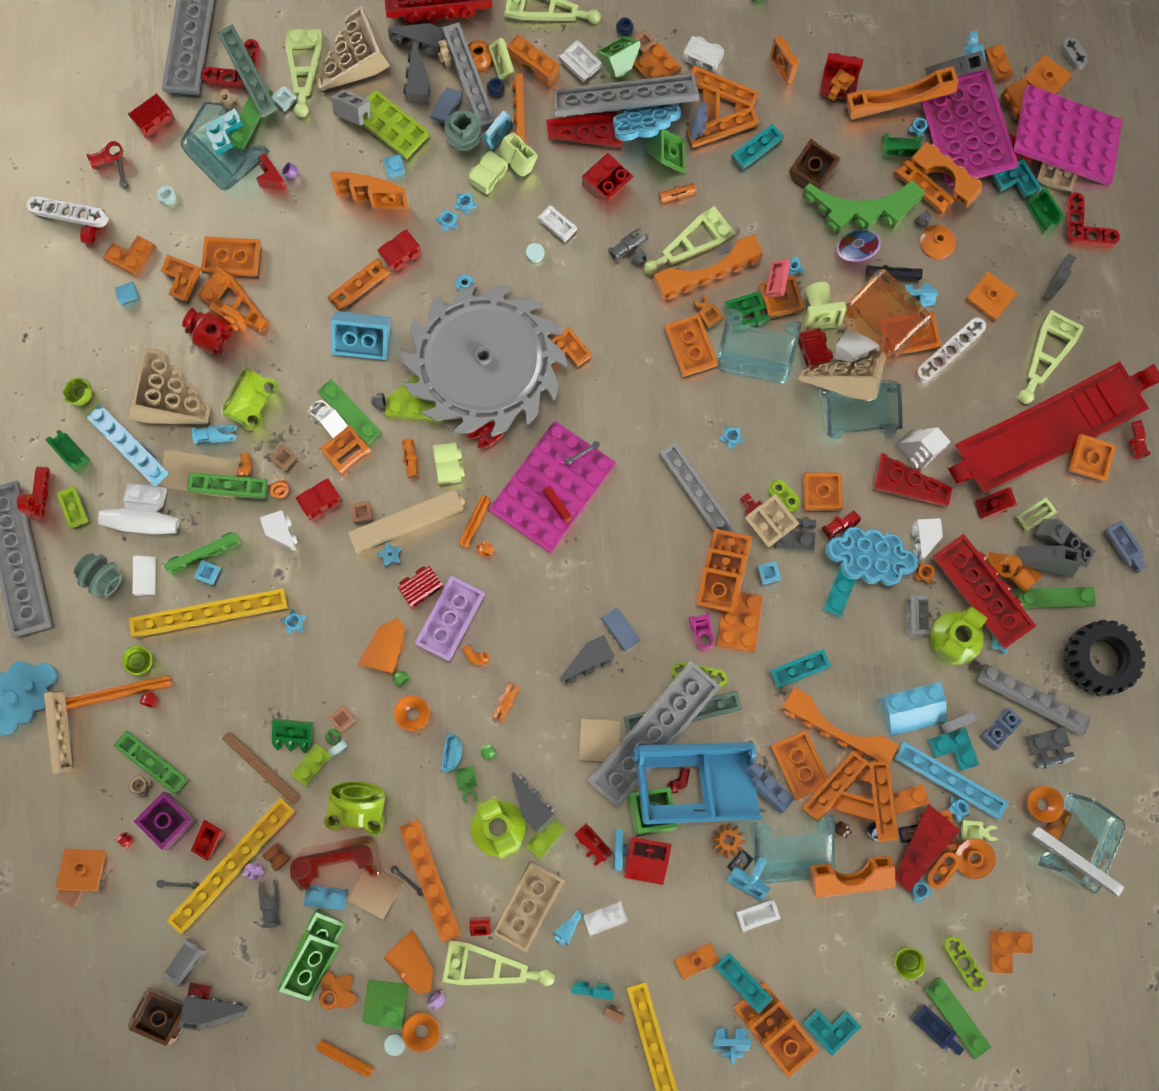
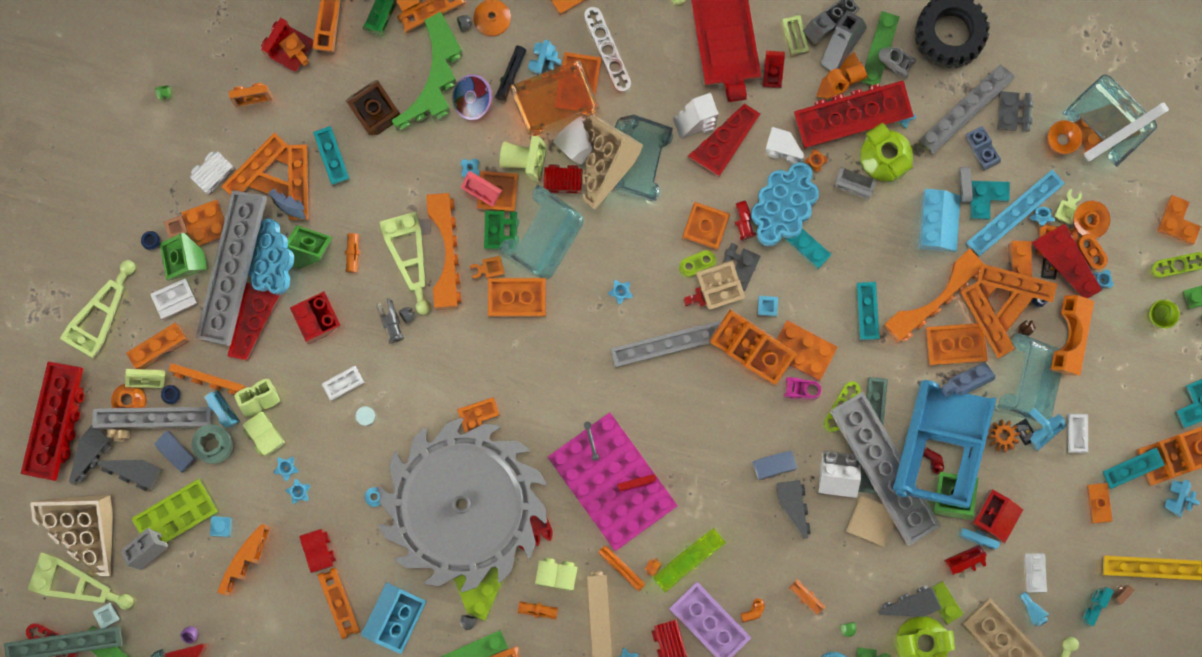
camera: 65 degrees left, 5 degrees up
none -> clear neon green slope [653,528,727,593]
none -> white slope [818,451,861,498]
none -> light grey piece [879,47,916,78]

